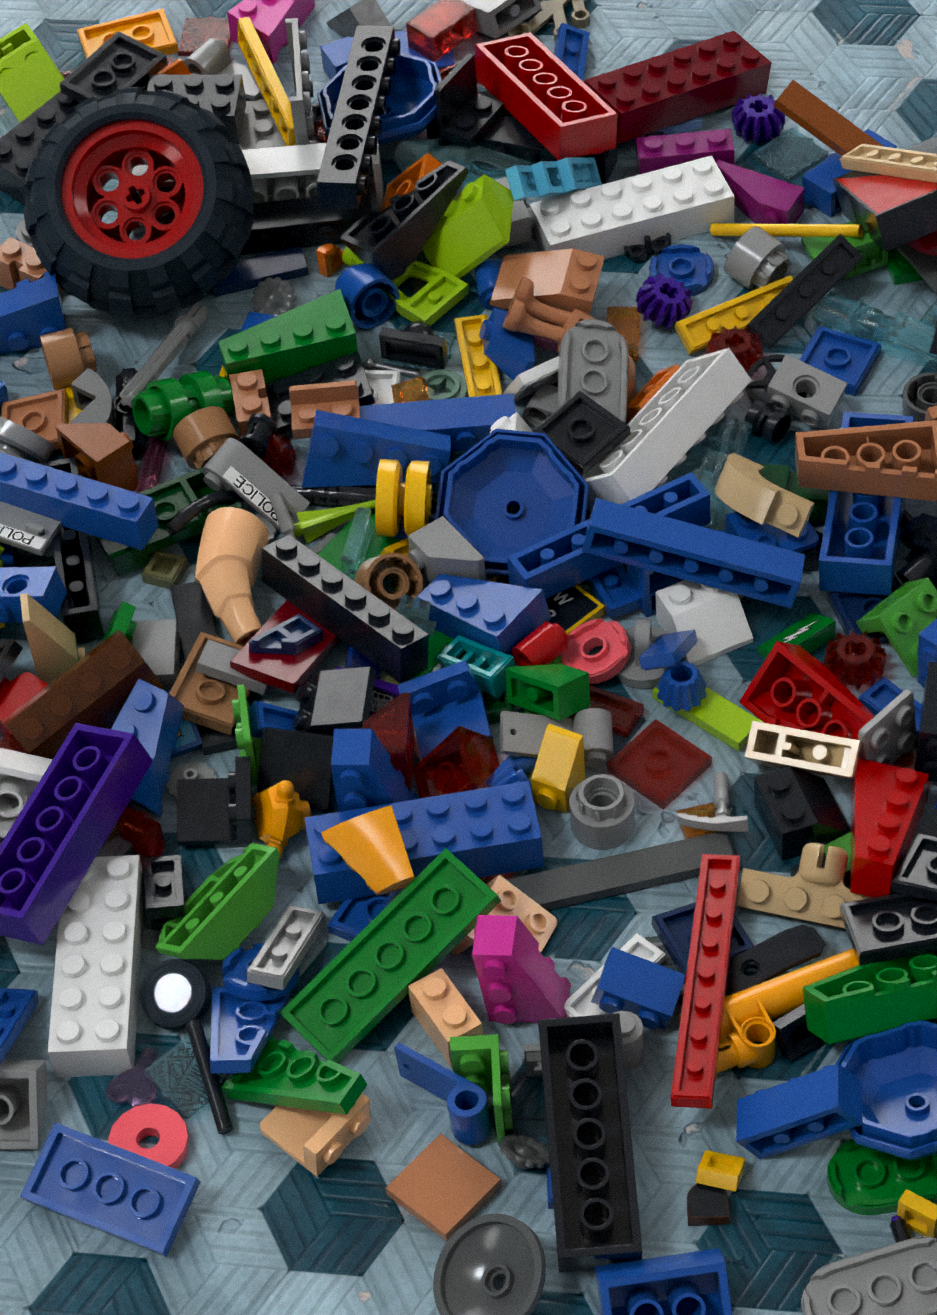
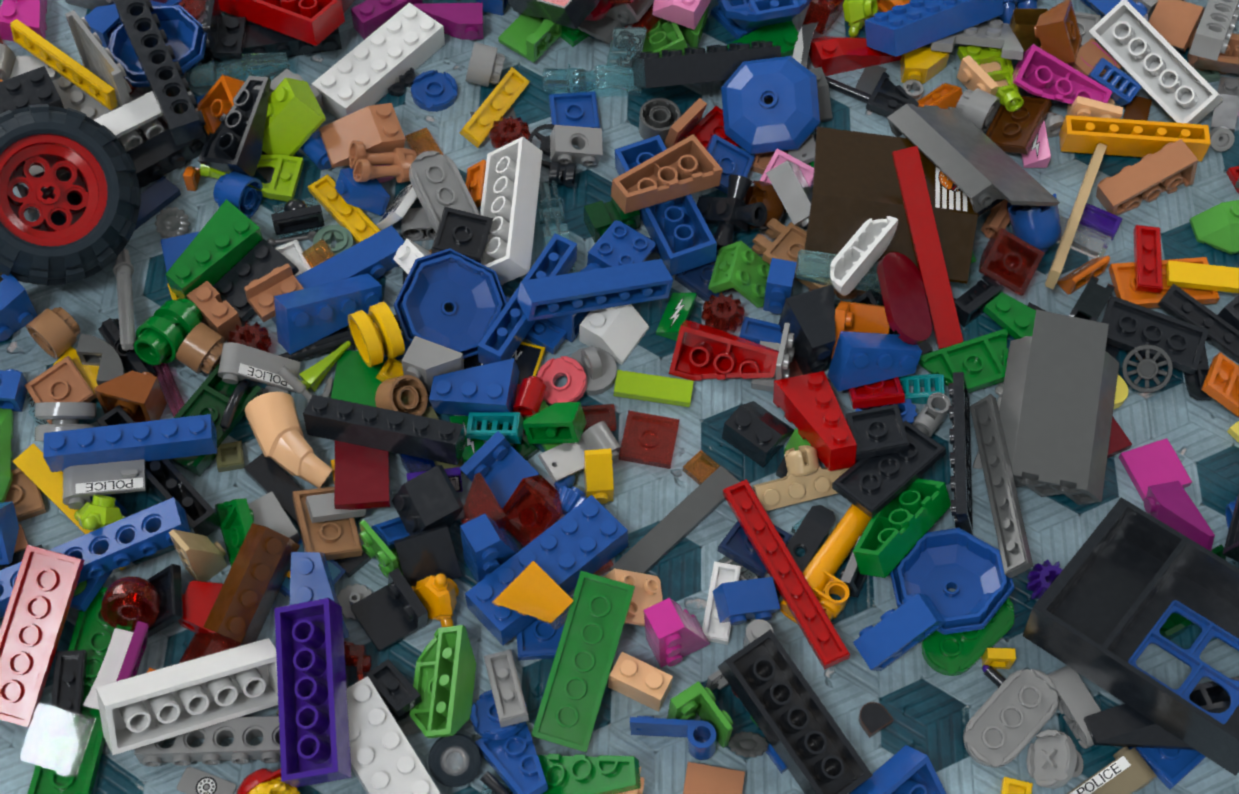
camera: 40 degrees left, 10 degrees up
black bush [239,413,277,459] -> none
dark blue tile [249,613,323,655] -> none
clear light blue tile [340,507,373,580] -> none
clear light blue tile [396,595,437,636] -> none
medium azure slope [505,157,602,201] -> none
light grey piece [569,774,635,850] -> none
dark purple gear [635,273,693,330] -> none
blue tile [639,629,698,671] -> none
blue piece [657,661,707,711] -> none
light grey piece [677,772,749,832] -> none
yellow tile [696,1150,746,1192] -> none
yellow piece [710,223,864,237] -> none
tan arch [714,453,815,537] -> none
tan slope [744,721,862,779] -> none
black tile [746,234,863,350] -> none

